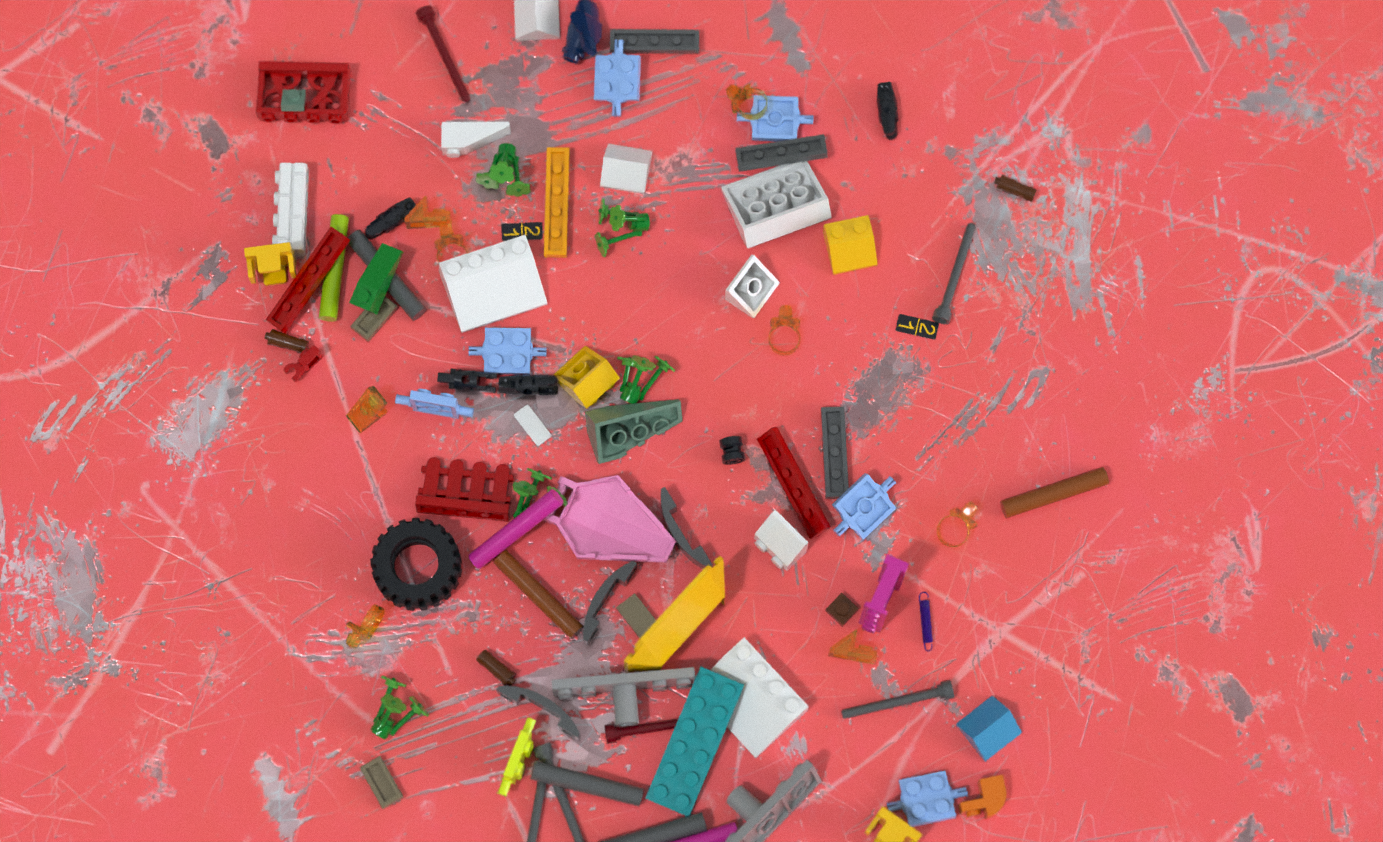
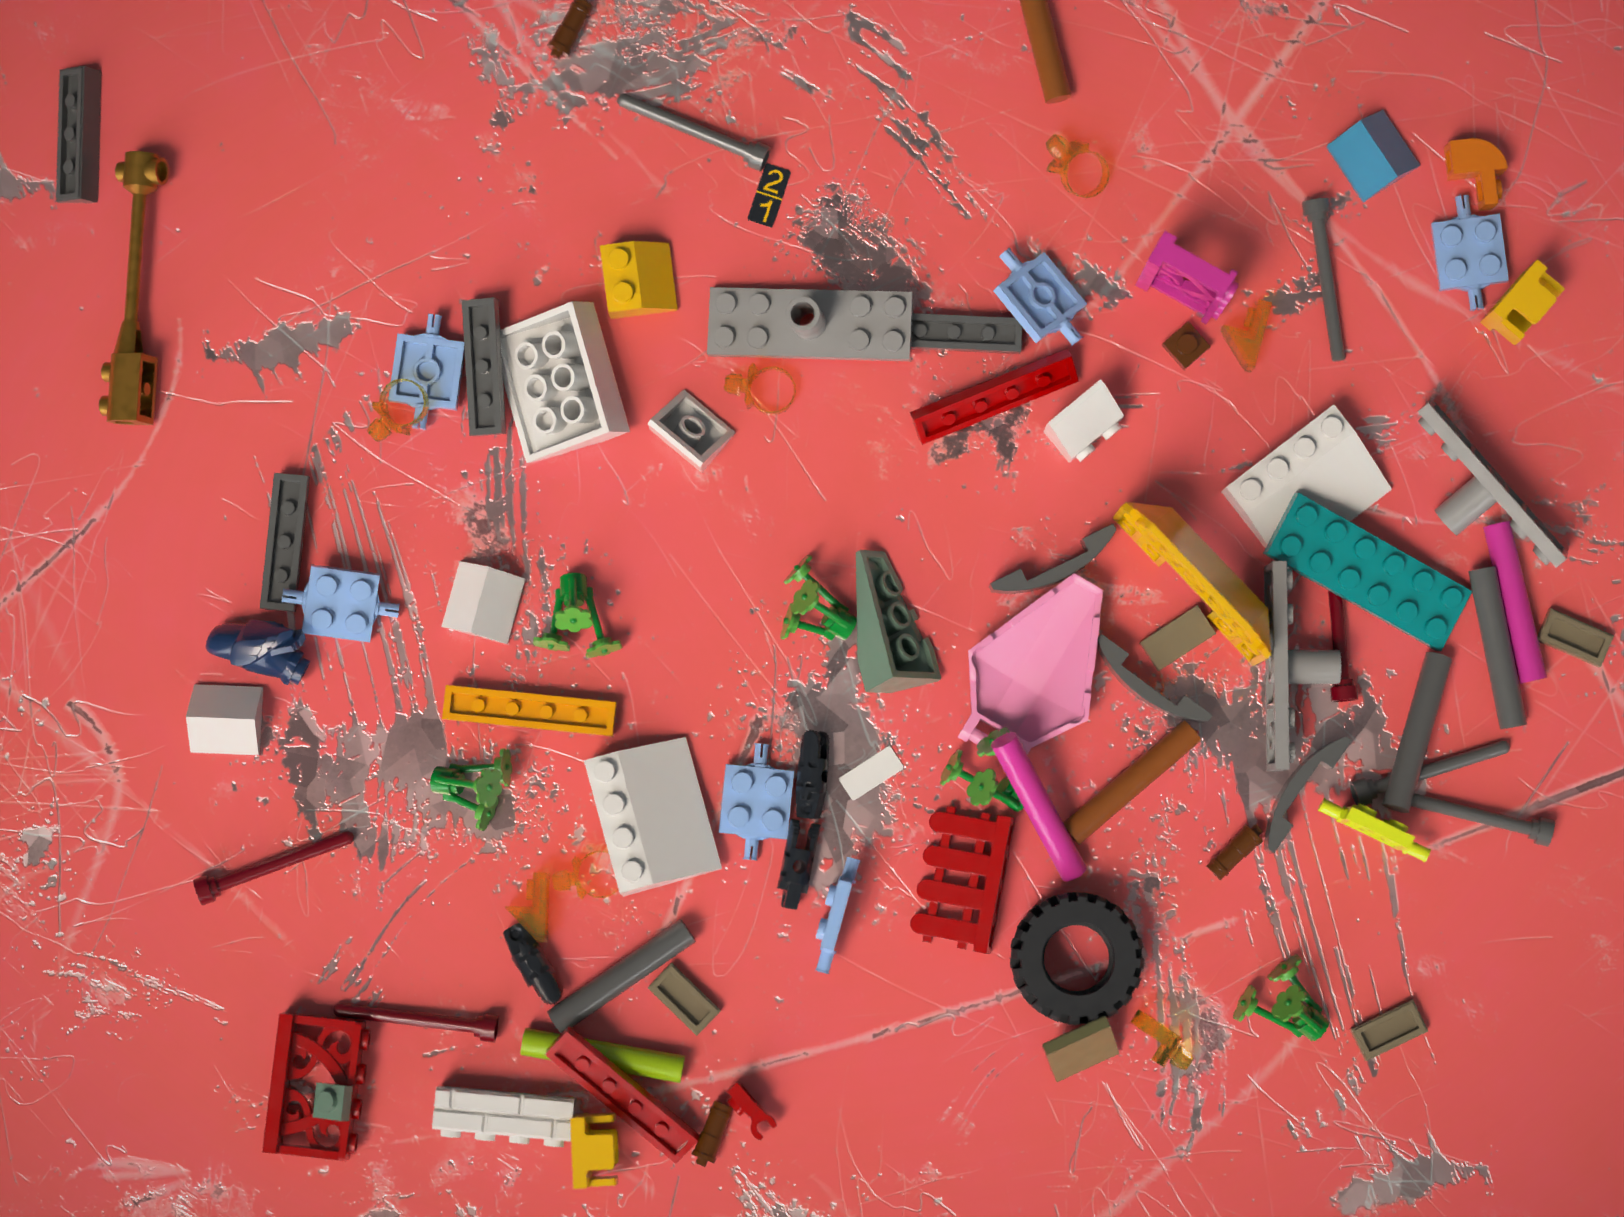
camera: 80 degrees left, 10 degrees up
slope [346,386,387,433] -> none
green slope [349,243,403,315] -> none
white slope [441,122,511,158] -> none
black sticker [501,222,543,241] -> none
yellow slope [553,346,620,409] -> none
black wheel [719,436,745,465] -> none
black hinge [877,82,899,141] -> none
dark purple piece [919,592,933,652] -> none
none -> dark red piece [333,1003,499,1043]
none -> light grey plate [707,287,914,361]
none -> olive tile [1042,1016,1119,1082]

